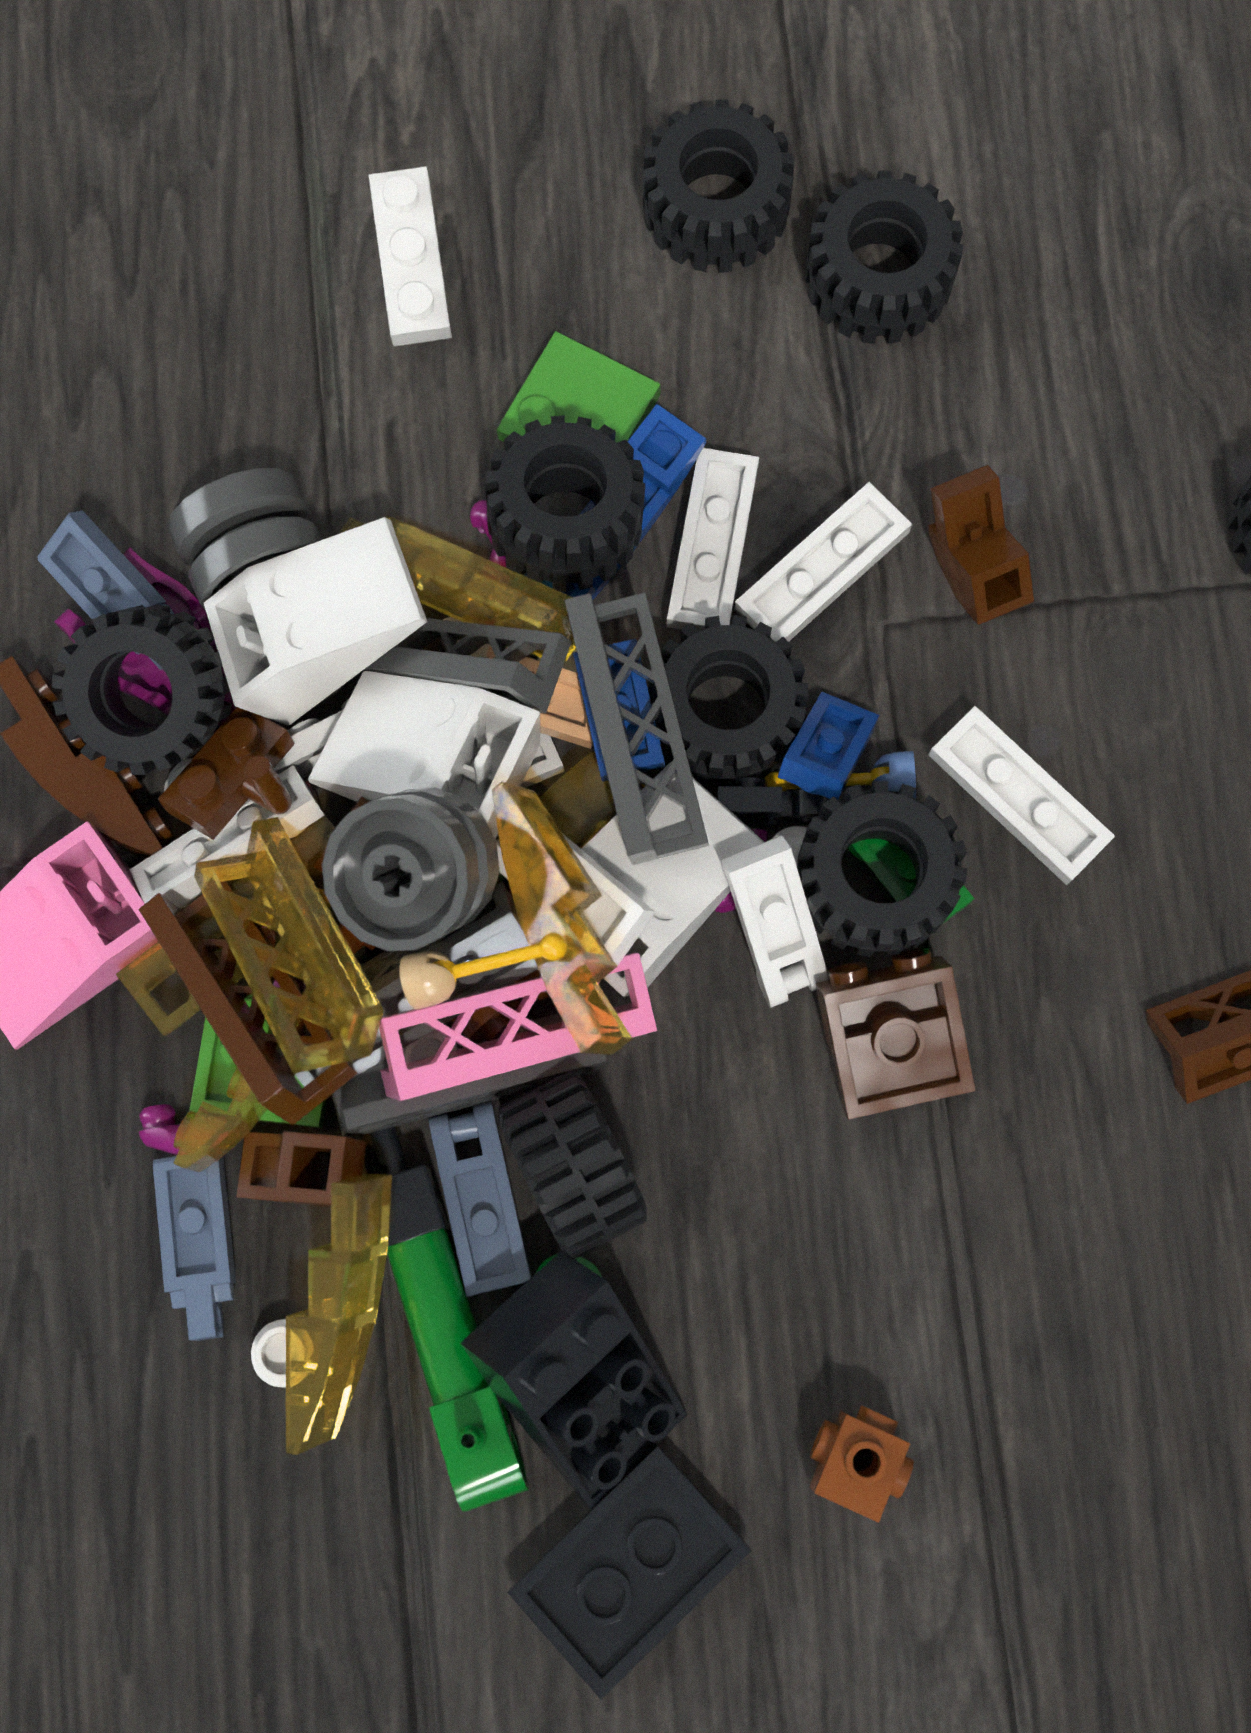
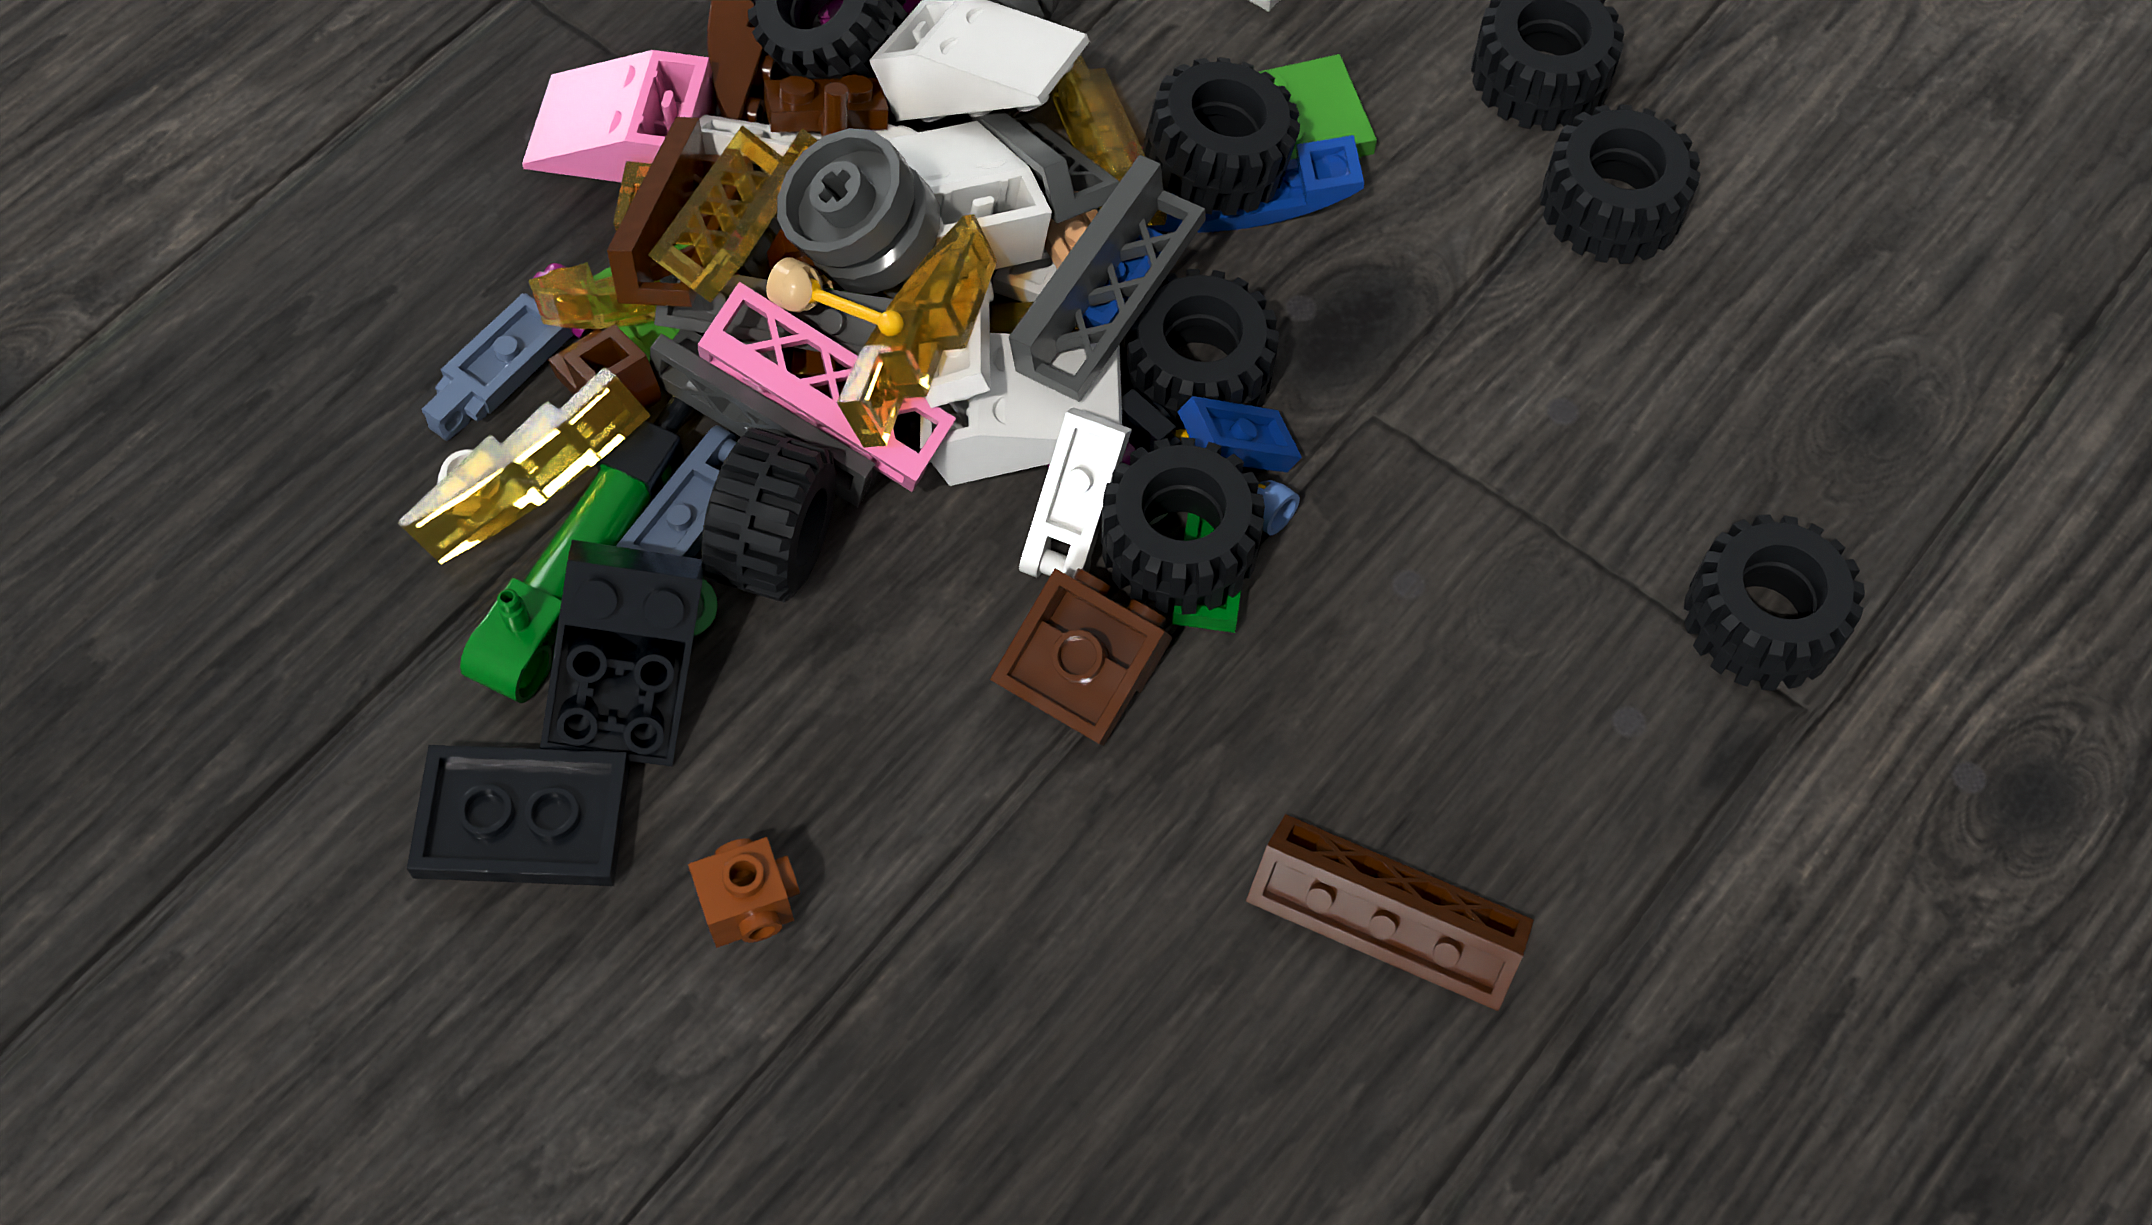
camera: 40 degrees right, 15 degrees down
white plate [667,448,759,631] -> none
white plate [734,482,912,642] -> none
reddish brown brick [927,464,1034,625] -> none
white plate [928,706,1115,885] -> none

